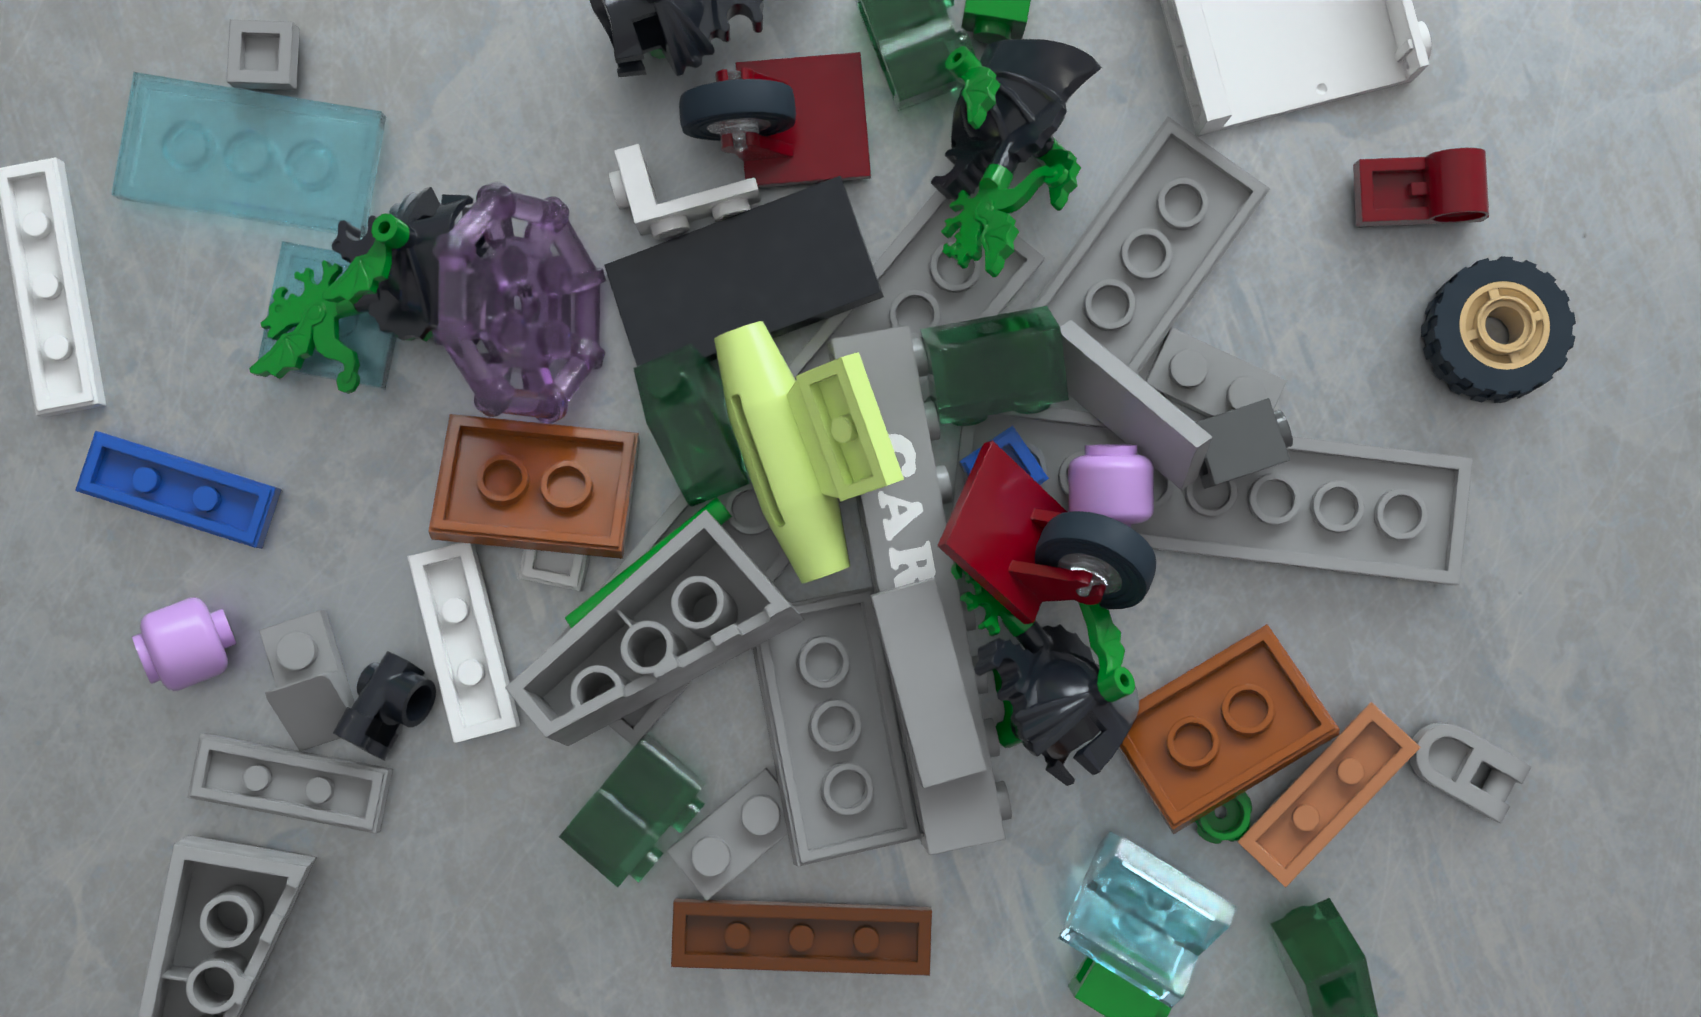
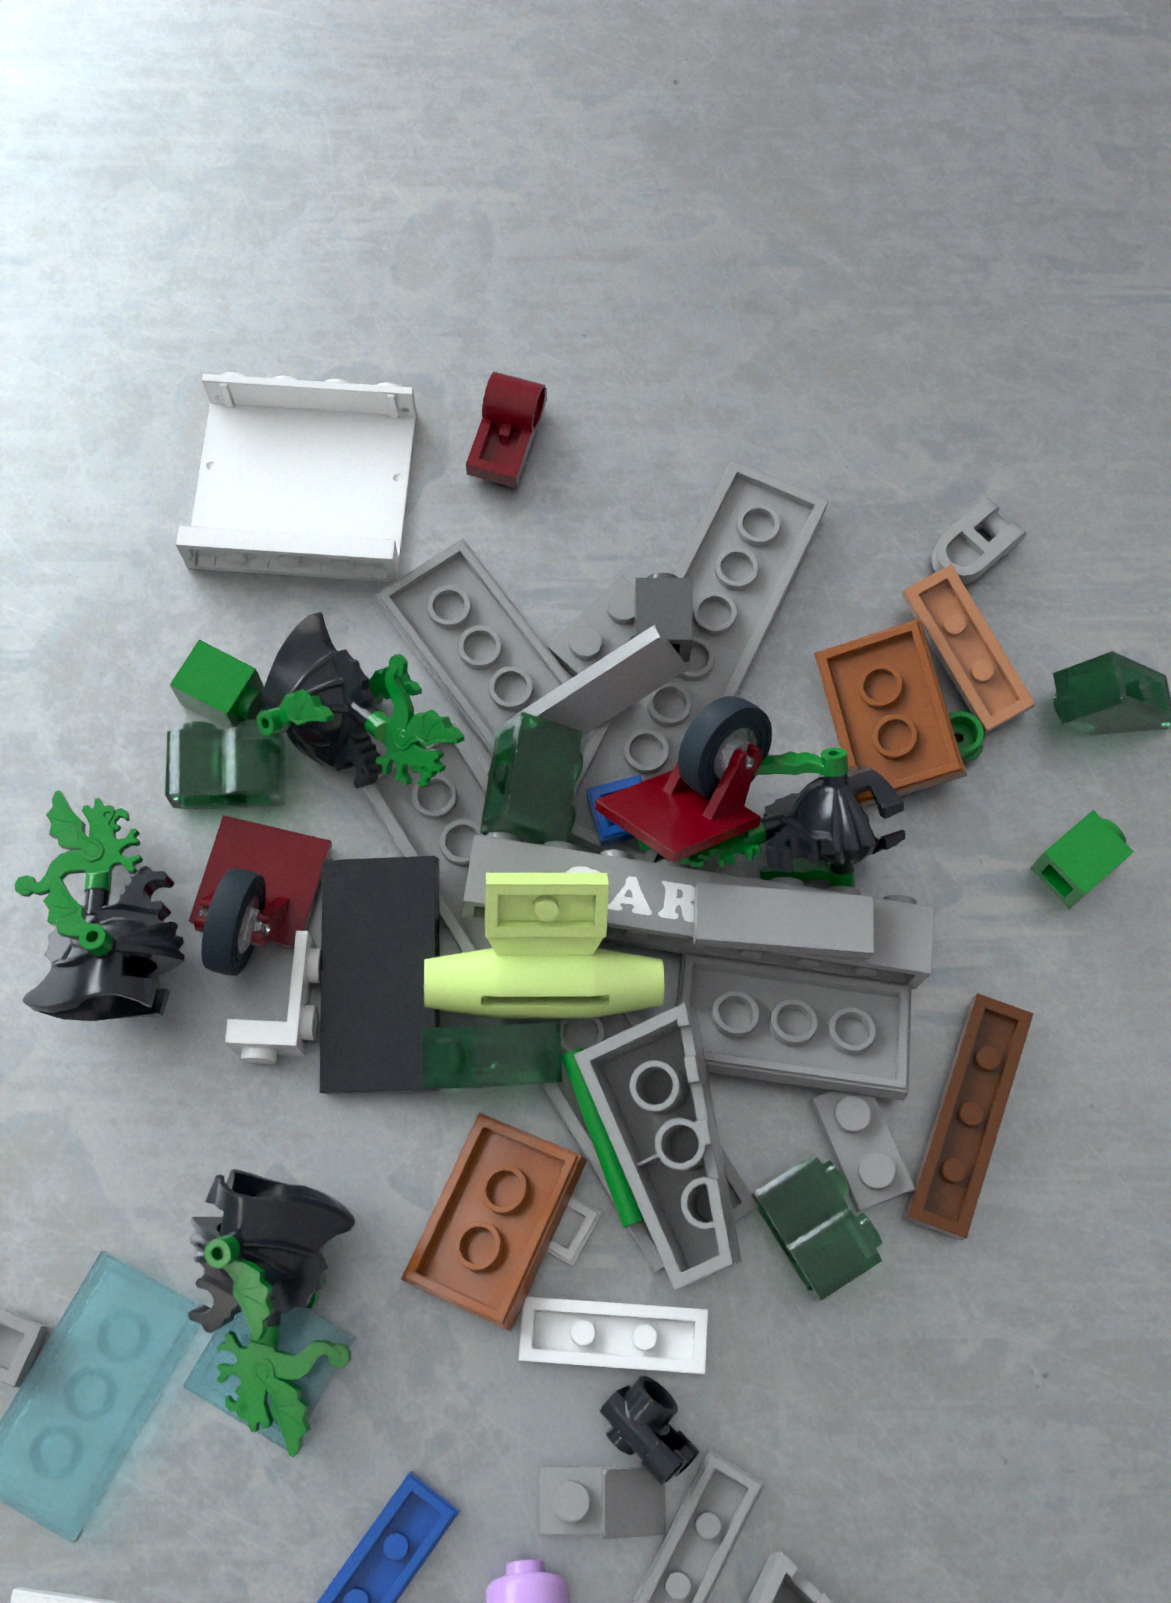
camera: 70 degrees left, 15 degrees down
clear purple plate [432,182,606,424] -> none
clear light blue bracket [1058,831,1237,1008] -> none
lavender head [1068,444,1154,528] -> none
black wheel [1421,256,1576,403] -> none

